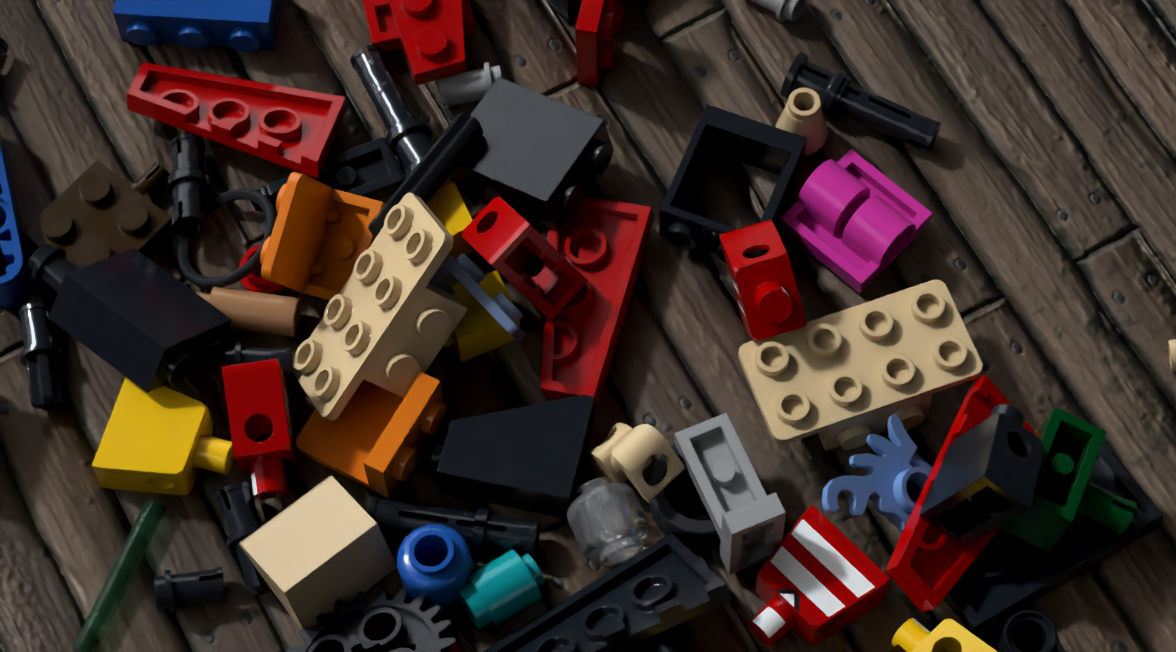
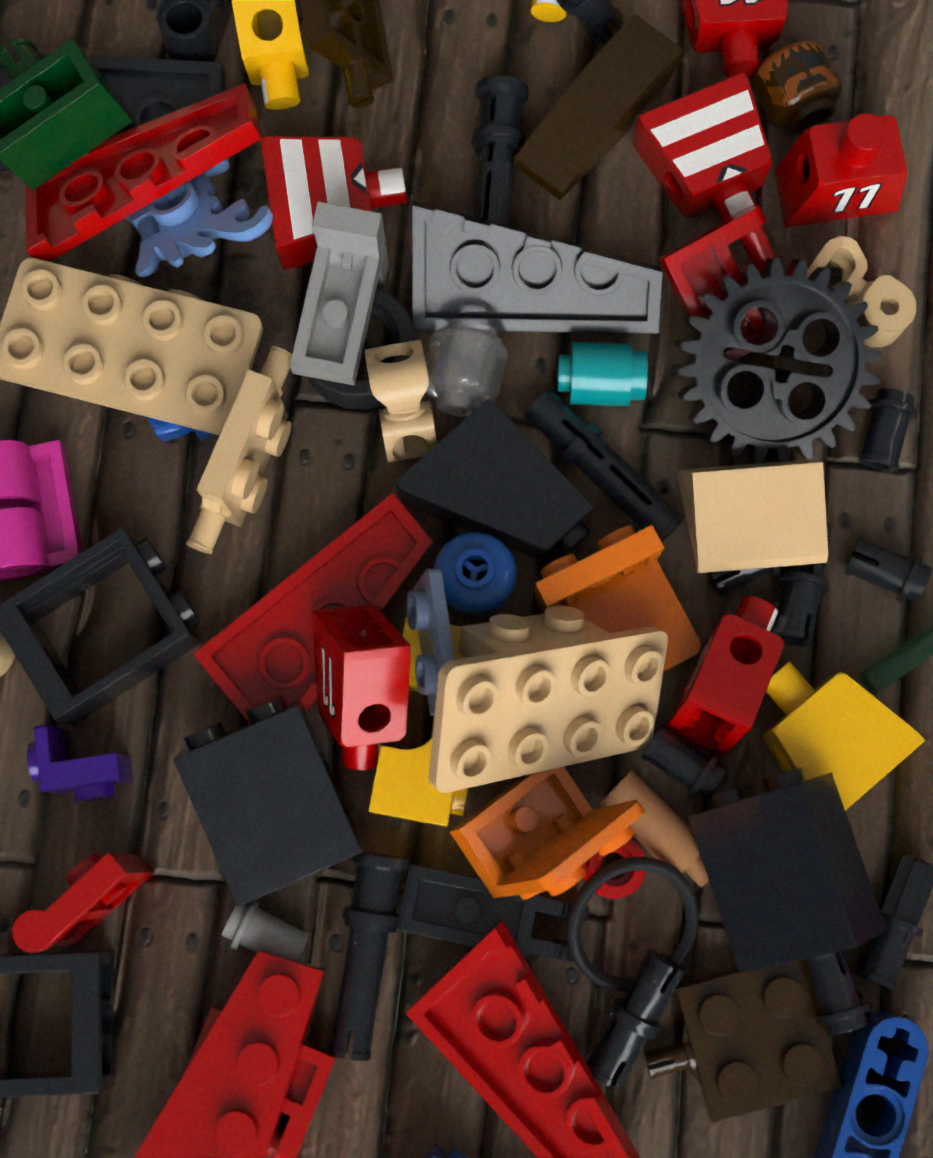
camera: 145 degrees left, 15 degrees up
black axle [368,112,483,239] -> none
blue head [397,524,474,608] -> none
red torso [719,219,807,341] -> none
black torso [919,404,1044,547] -> none
none -> dark purple bracket [27,724,134,802]
none -> tan plate [186,346,292,555]
none -> blue head [434,532,517,621]

